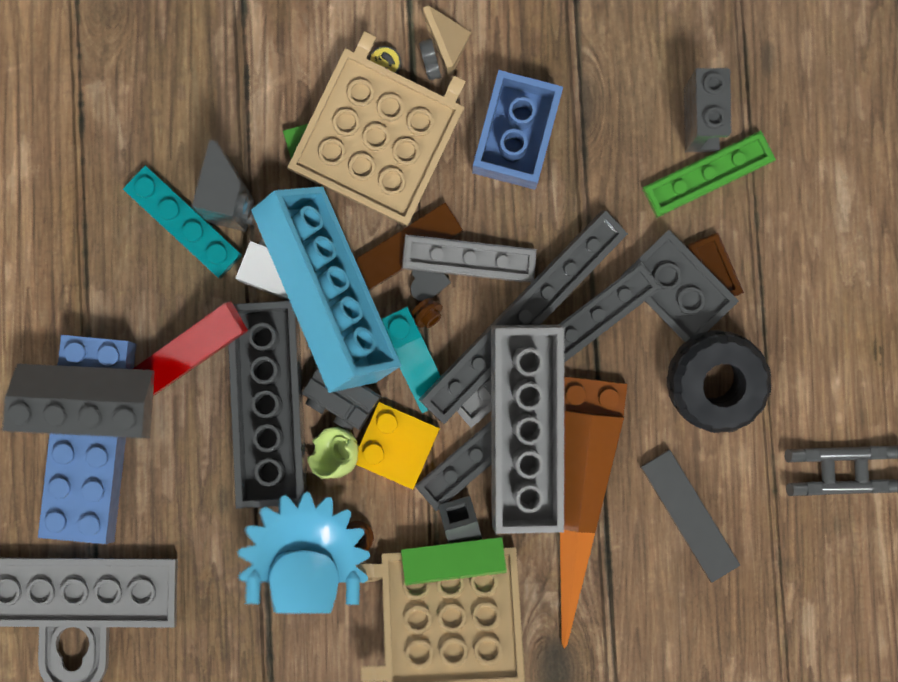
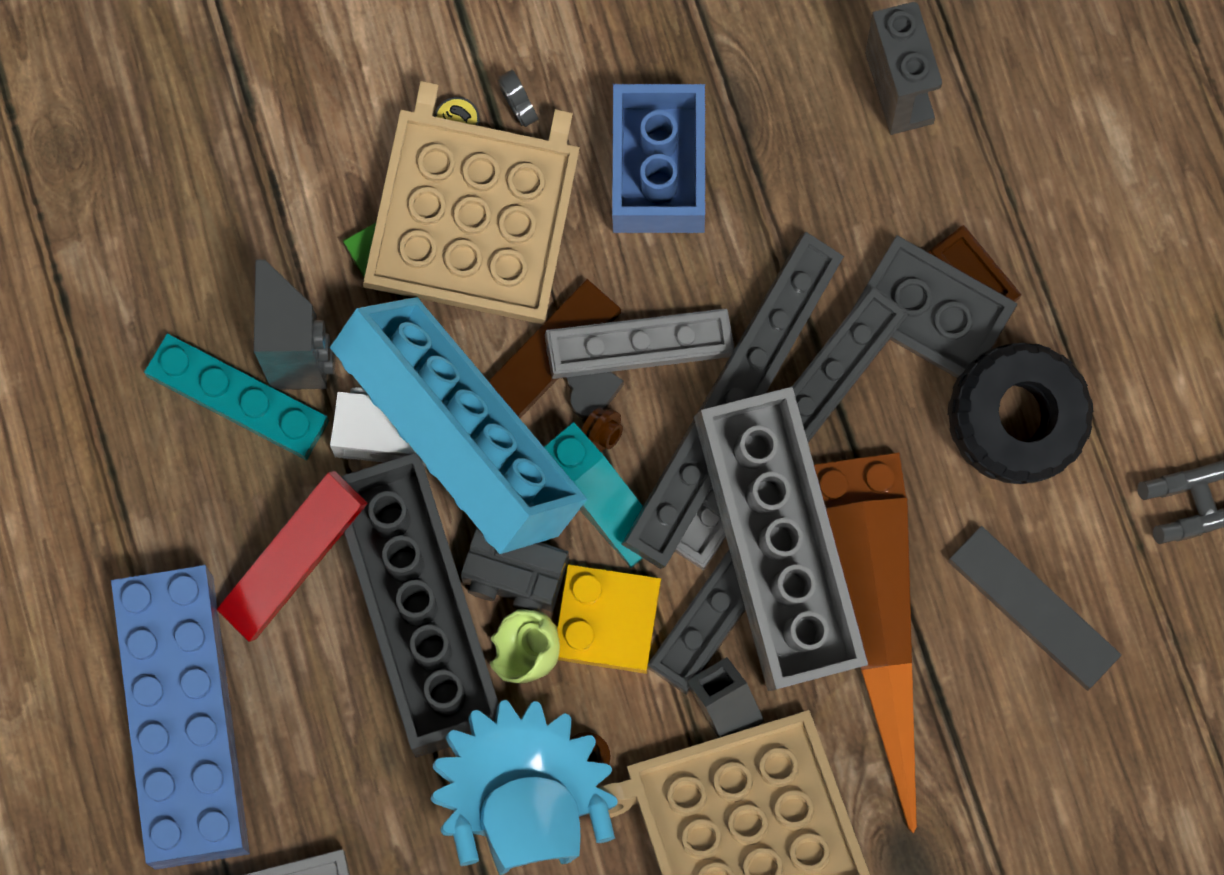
camera: 15 degrees left, 10 degrees down
dark grey slope [2,364,155,439] -> none
bright green tile [401,537,507,585] -> none
tan slope [423,5,471,76] -> none
bright green tile [642,131,776,218] -> none

